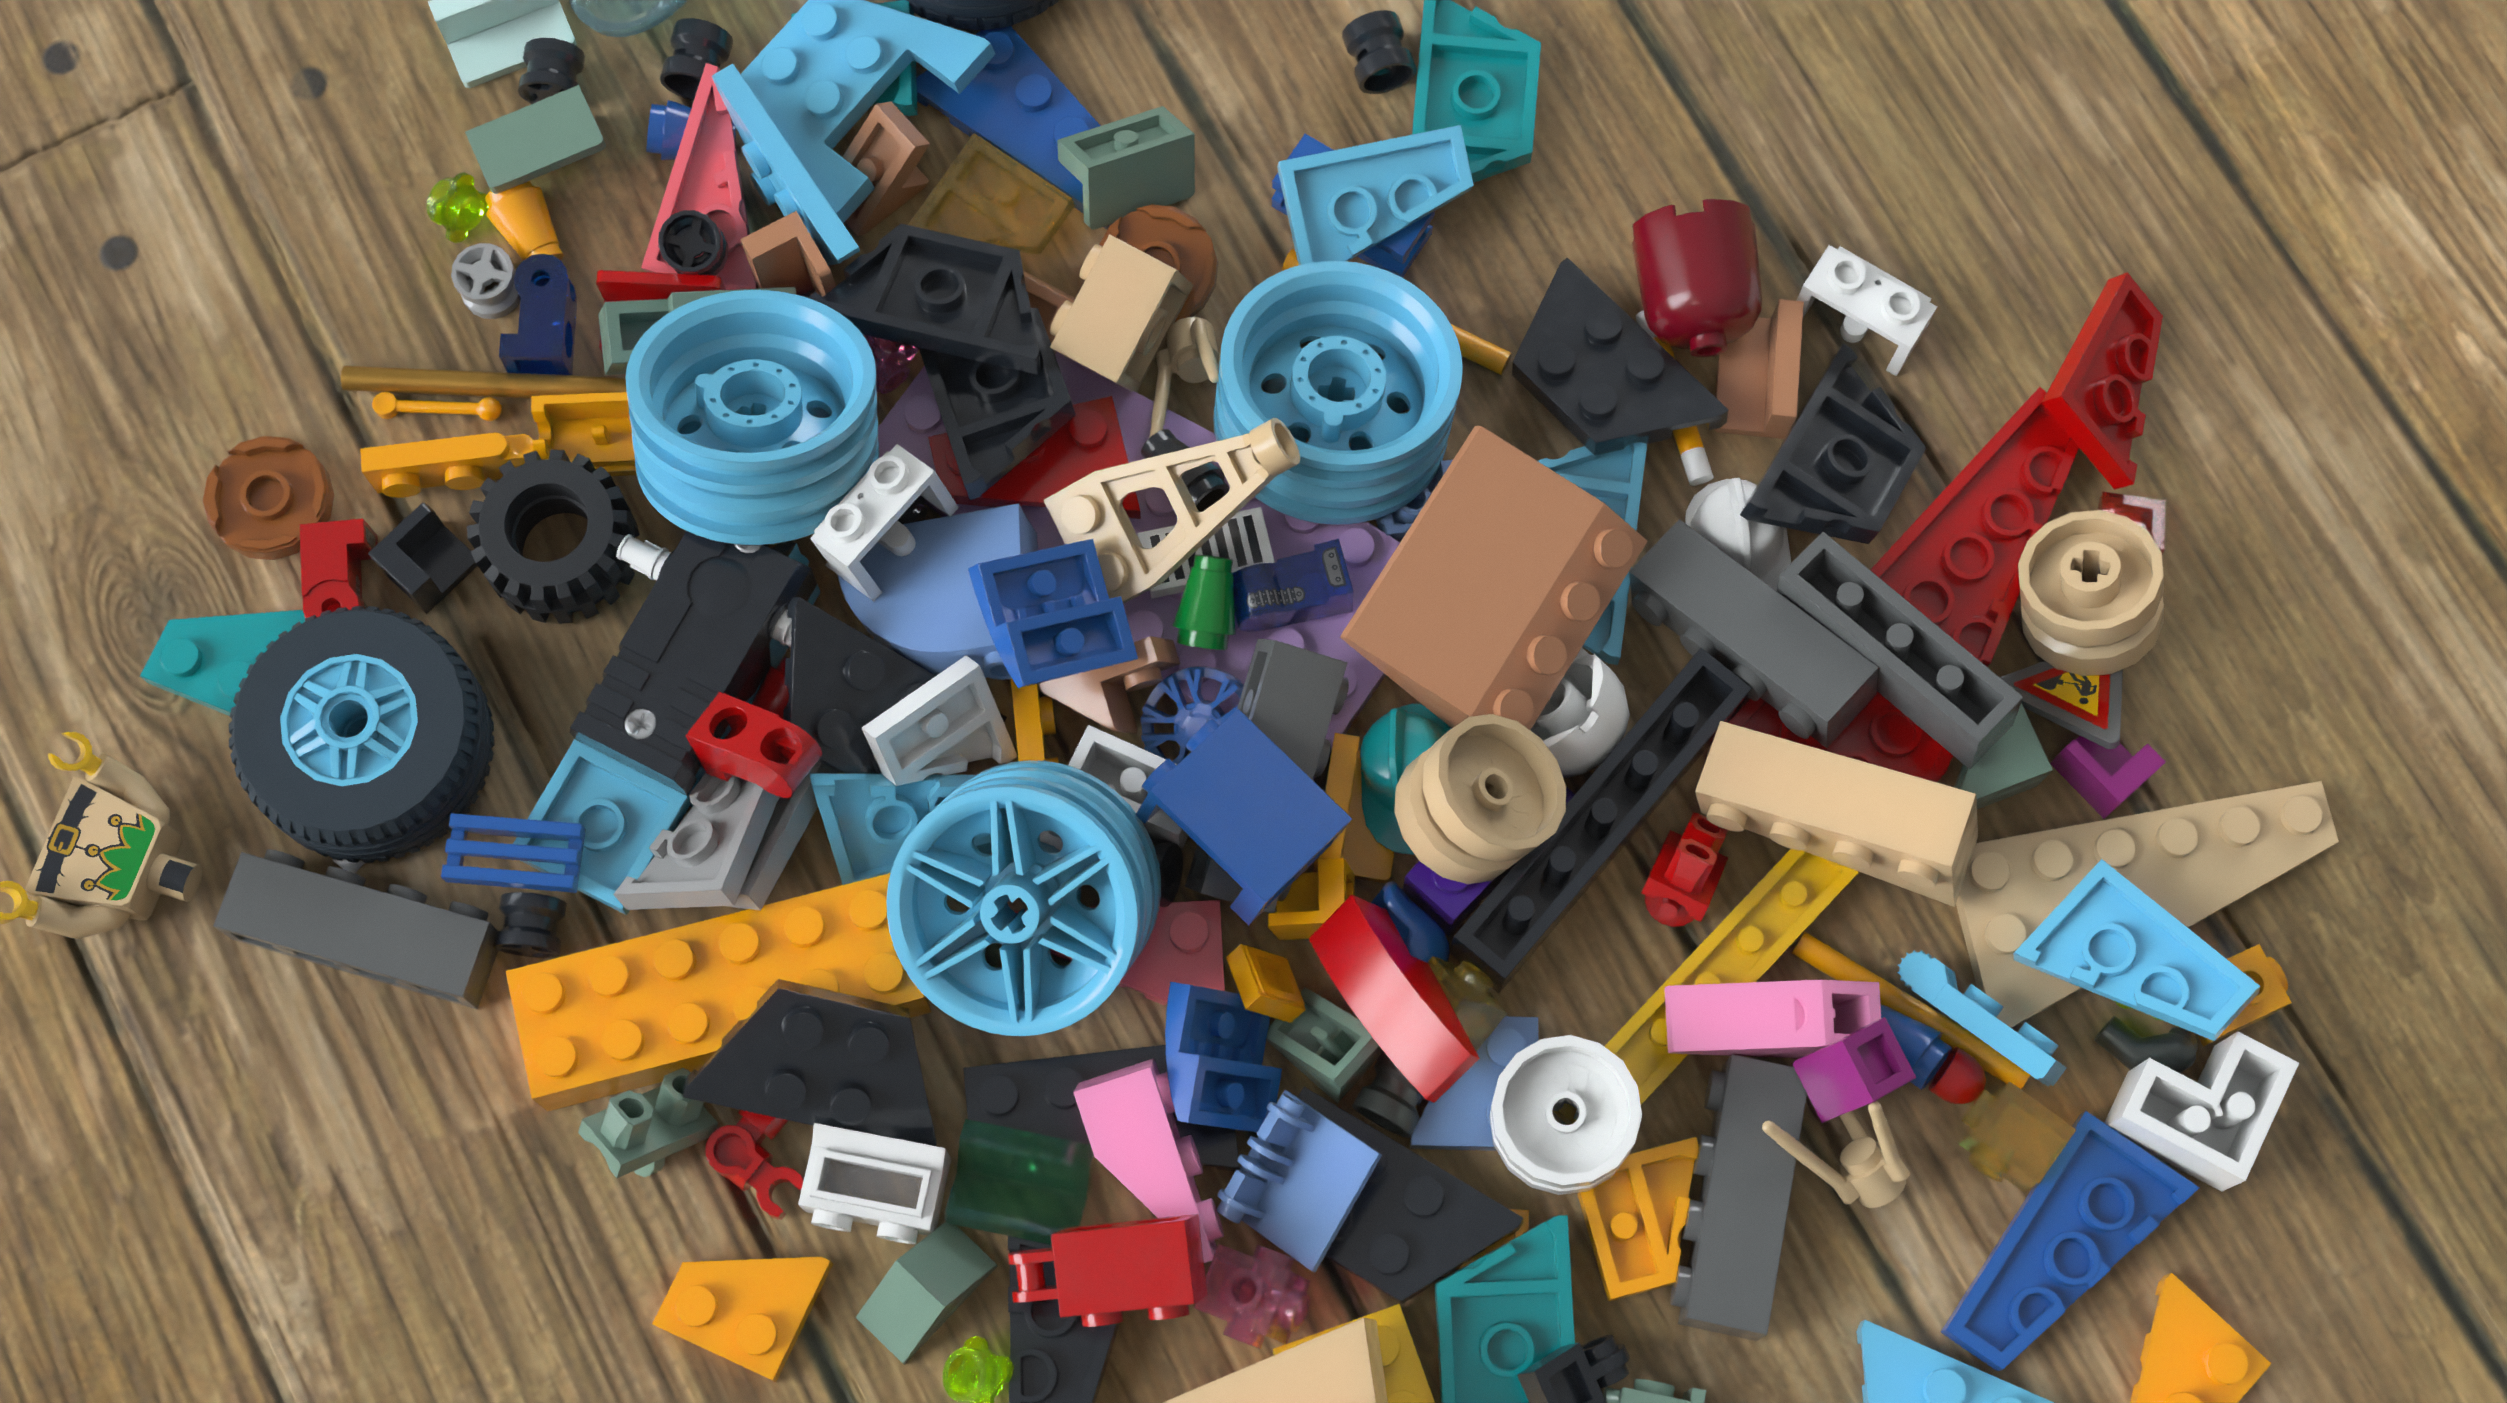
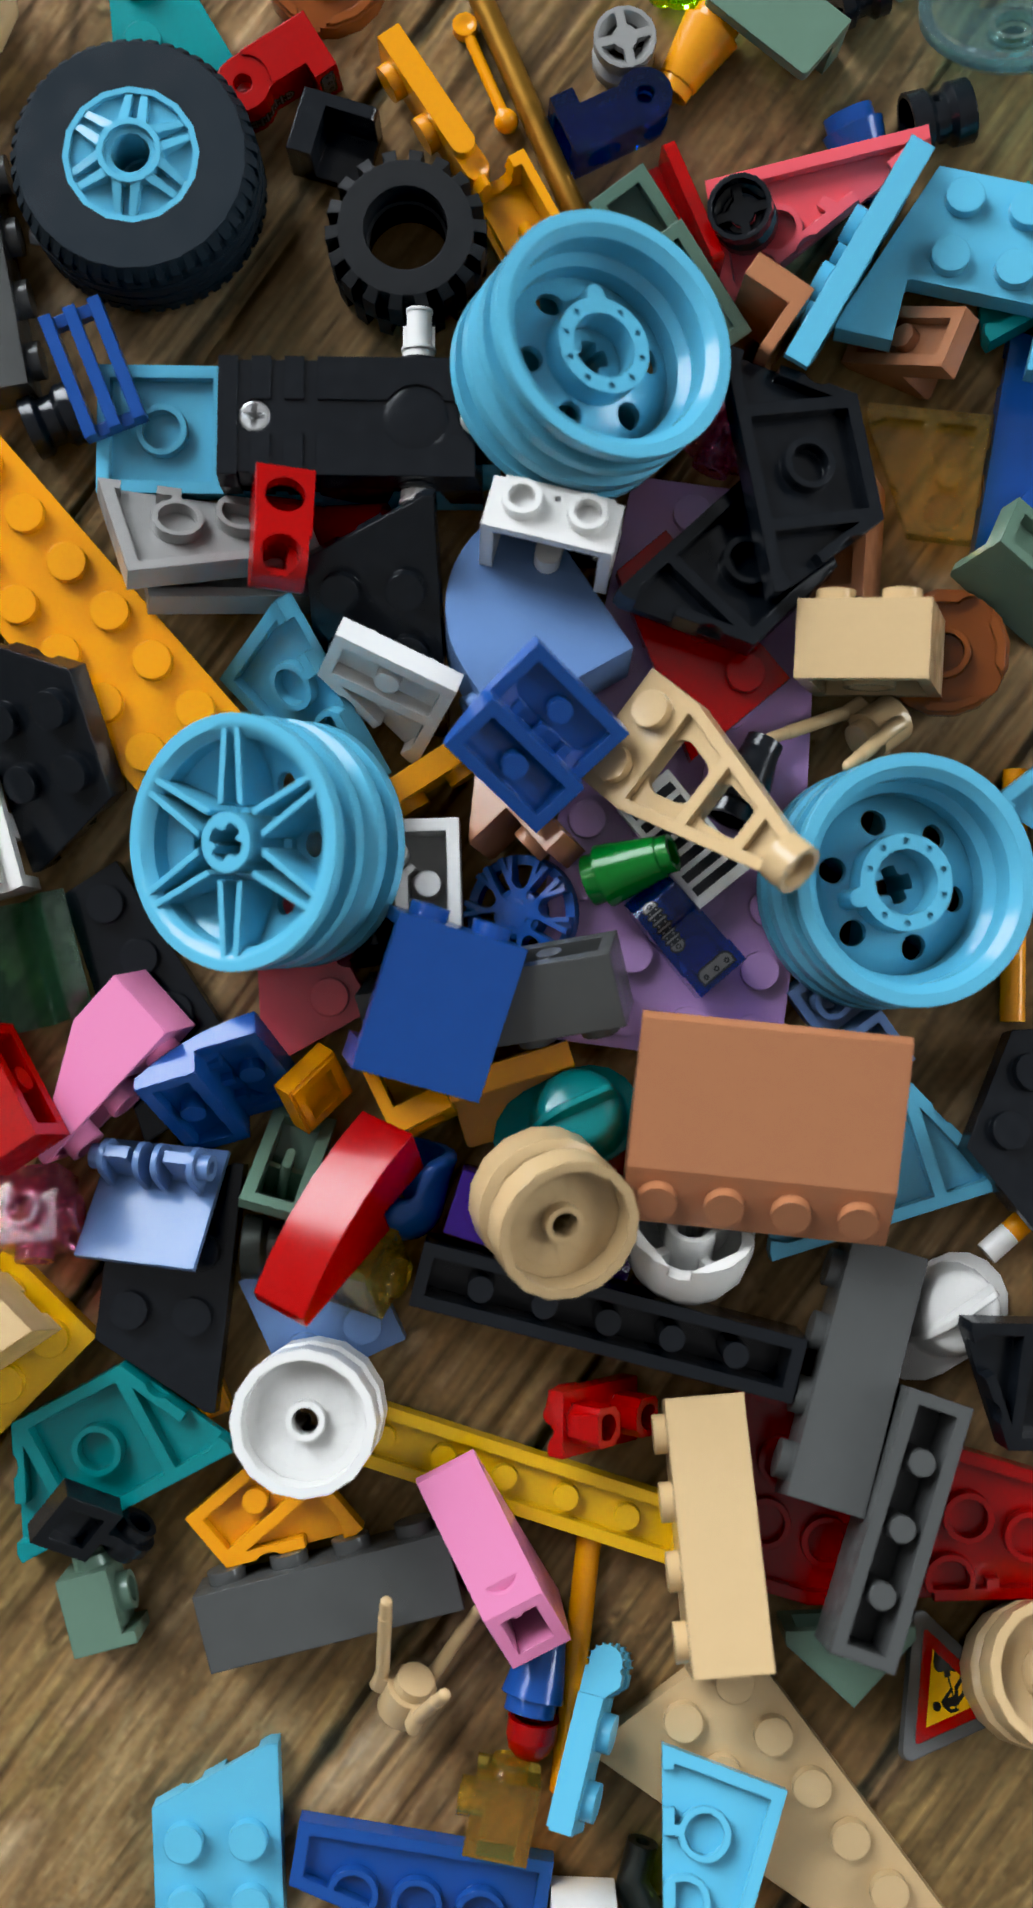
camera: 65 degrees right, 15 degrees up
magenta panel [1793,1017,1916,1123] -> none
magenta panel [2050,736,2166,819] -> none

